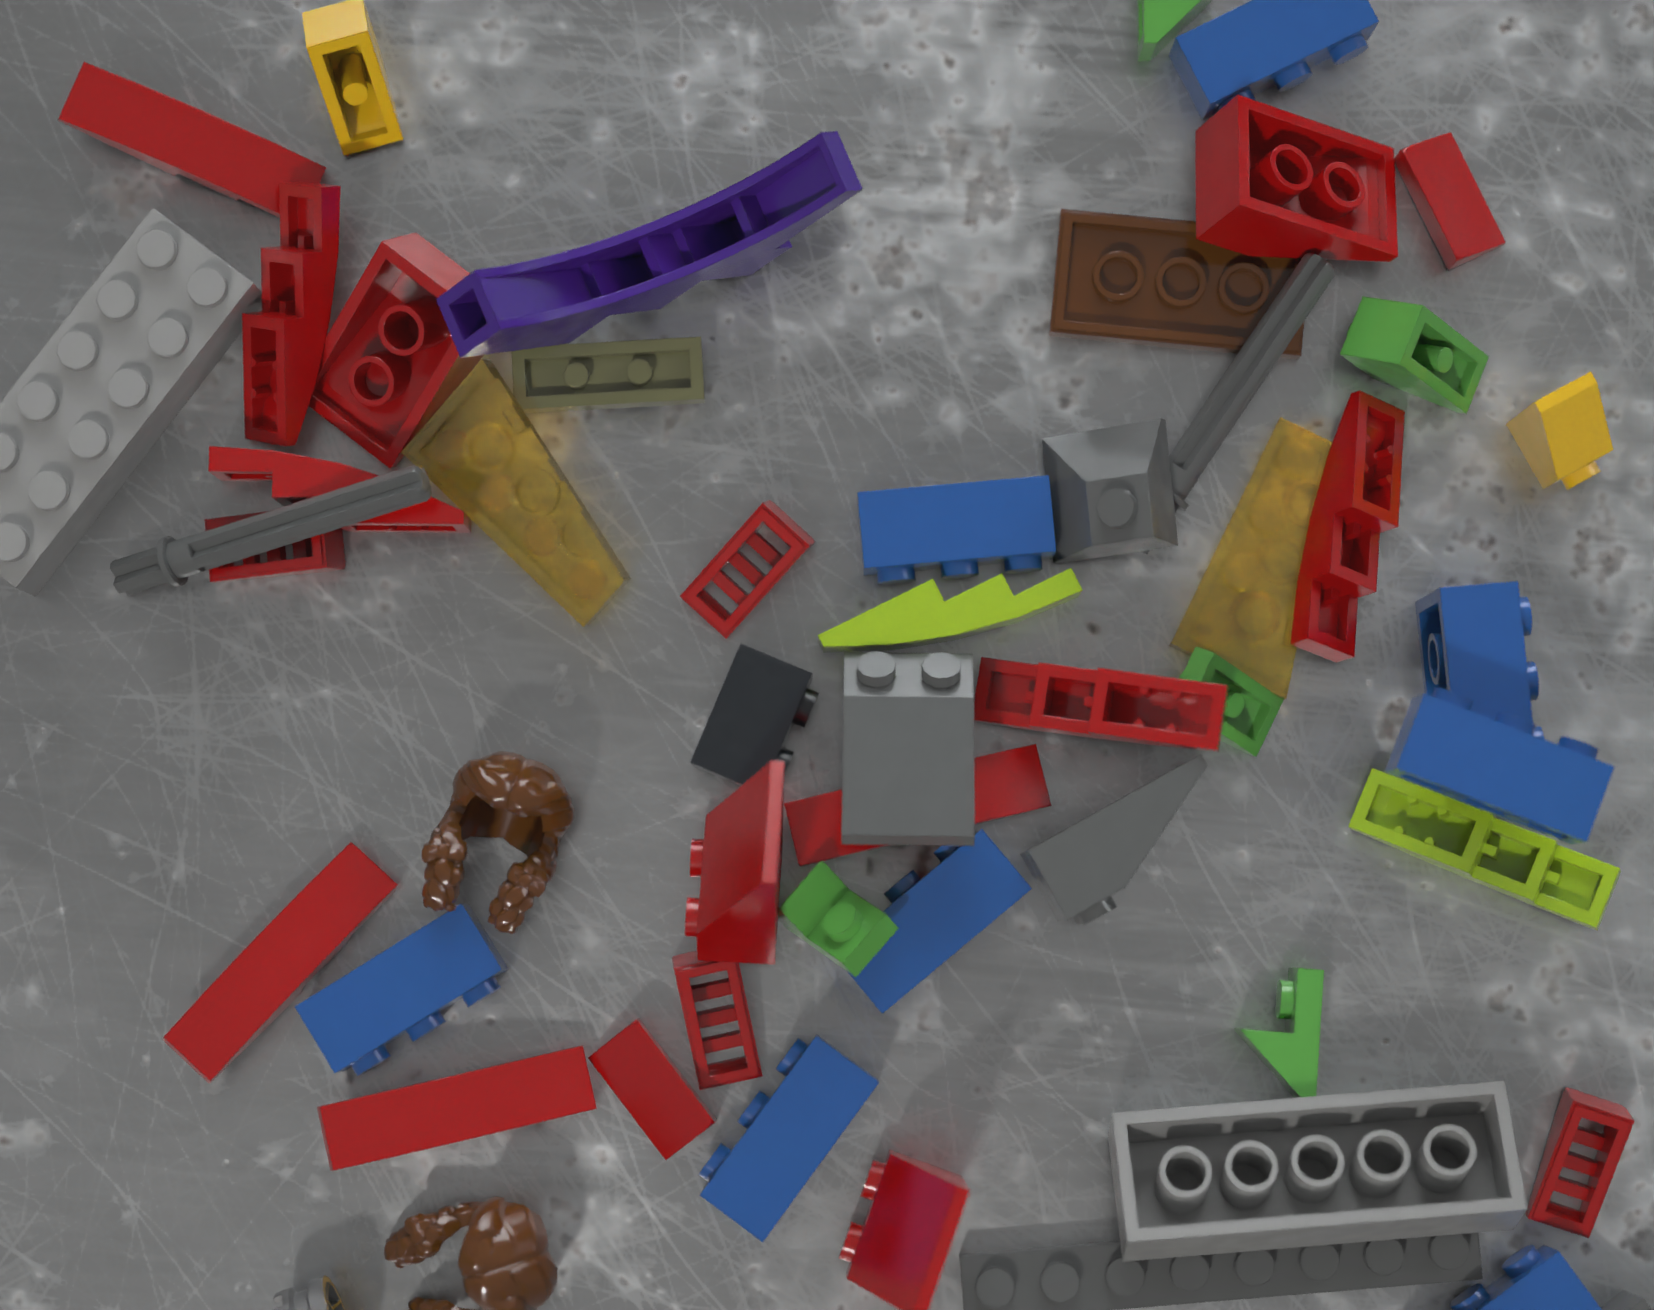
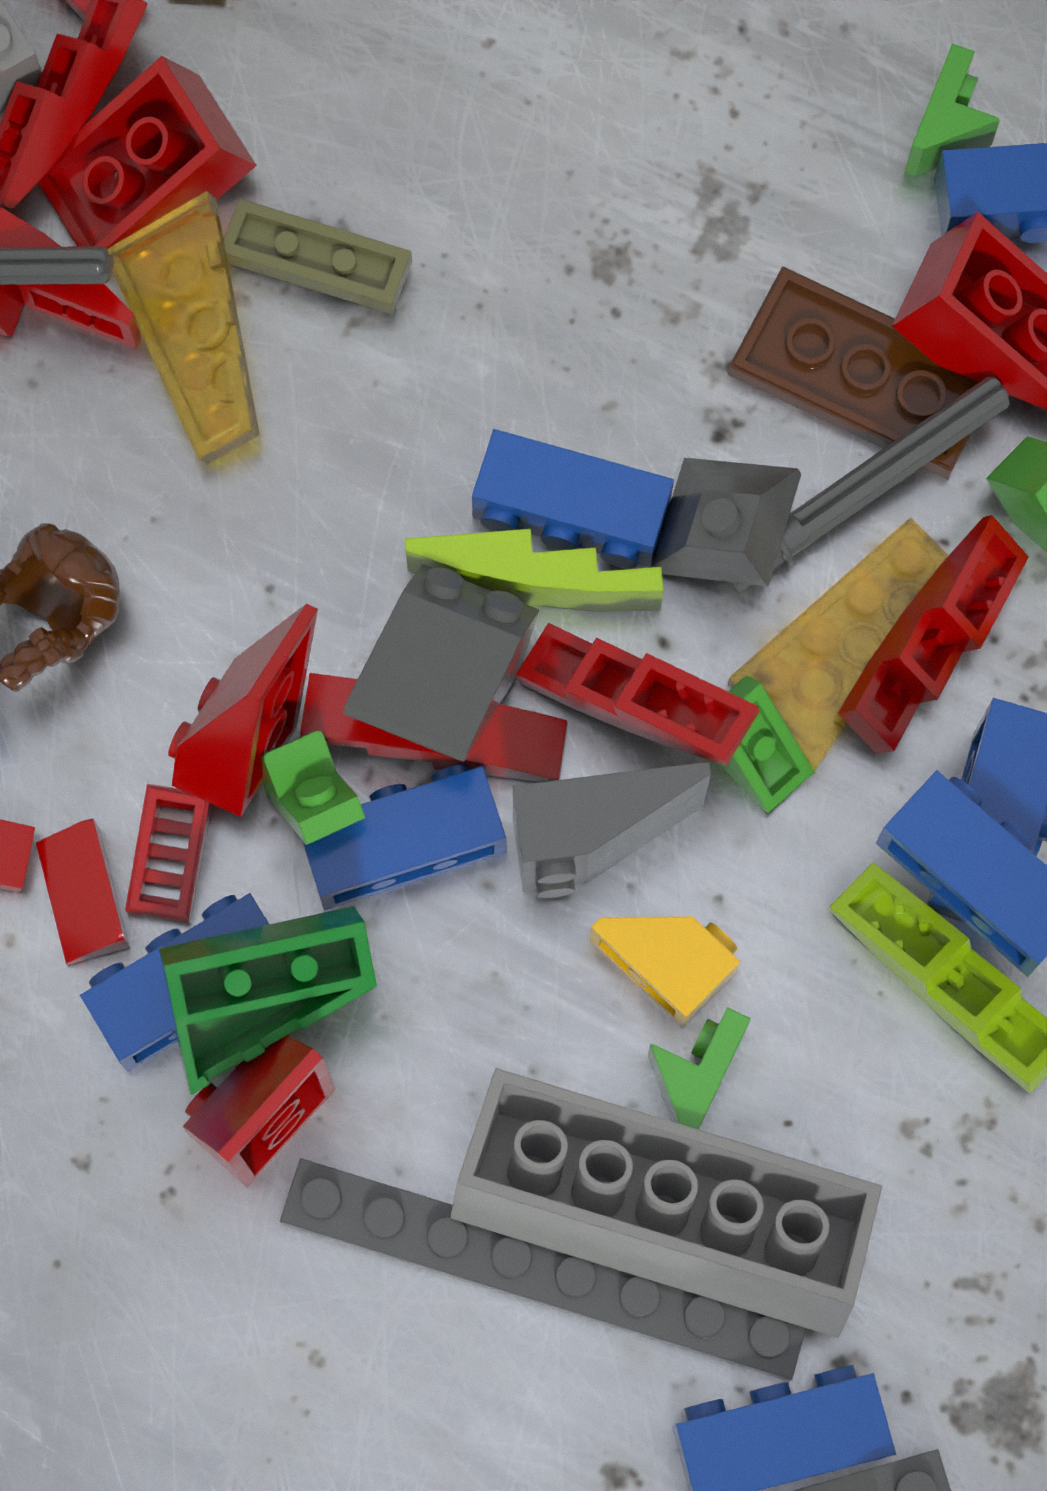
camera: 20 degrees right, 10 degrees down
dark purple arch [436,131,863,358] -> none
red slope [680,500,815,639] -> none
black brick [690,644,819,786] -> none
red slope [1526,1087,1635,1238] -> none
none -> green wedge [159,906,377,1095]
none -> yellow slope [589,916,741,1029]

